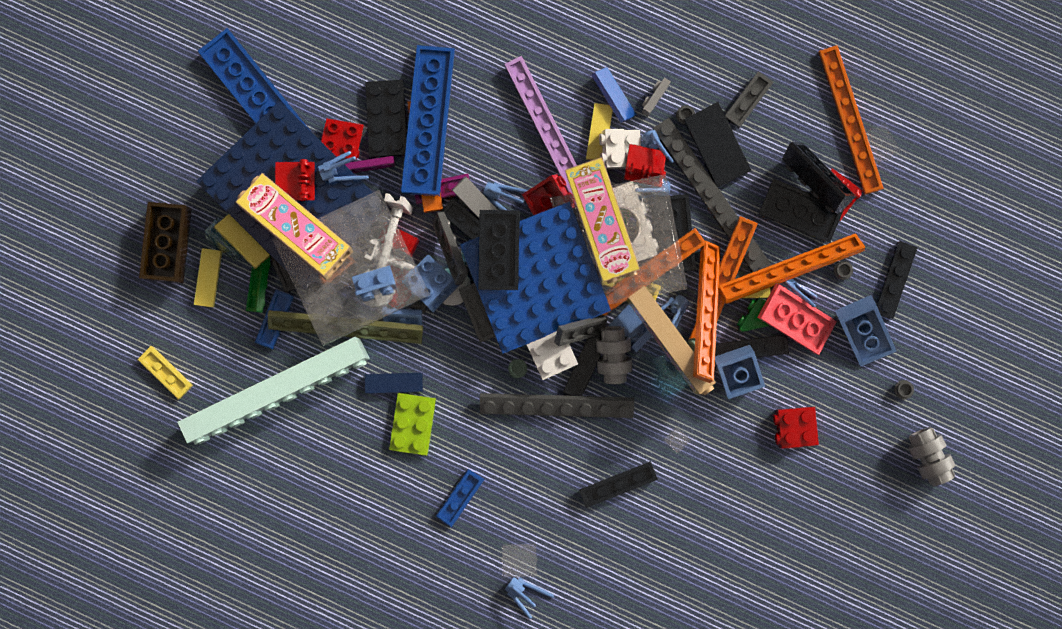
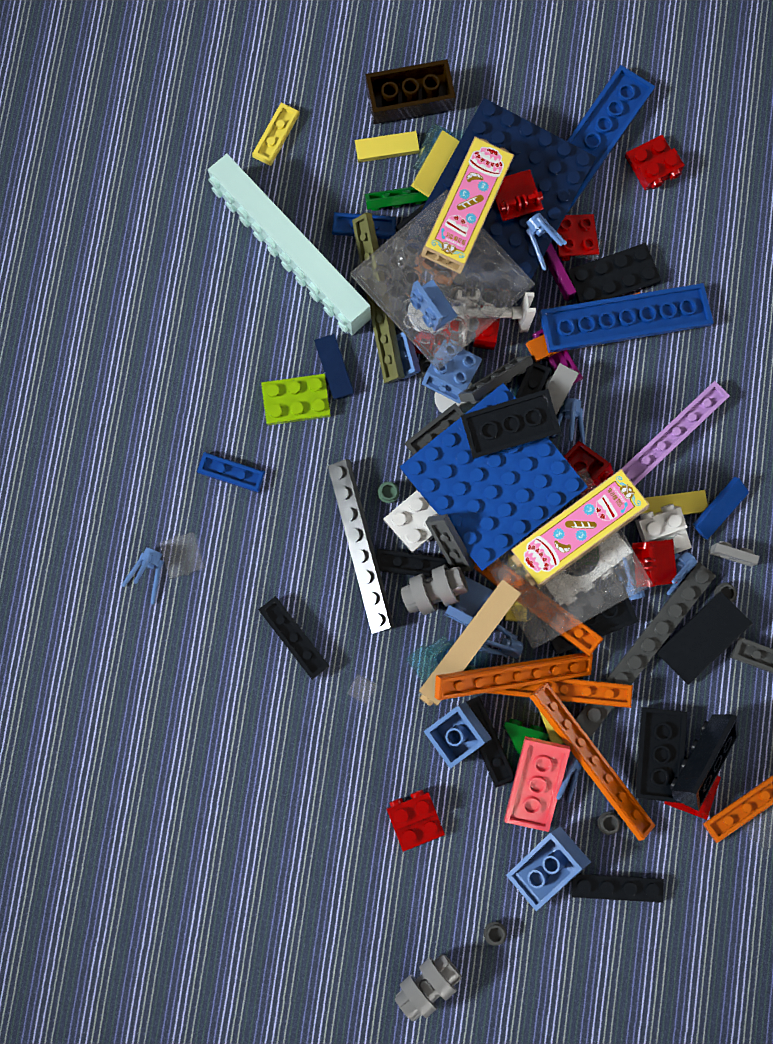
camera: 70 degrees right, 5 degrees down
none -> red plate [625,135,685,191]

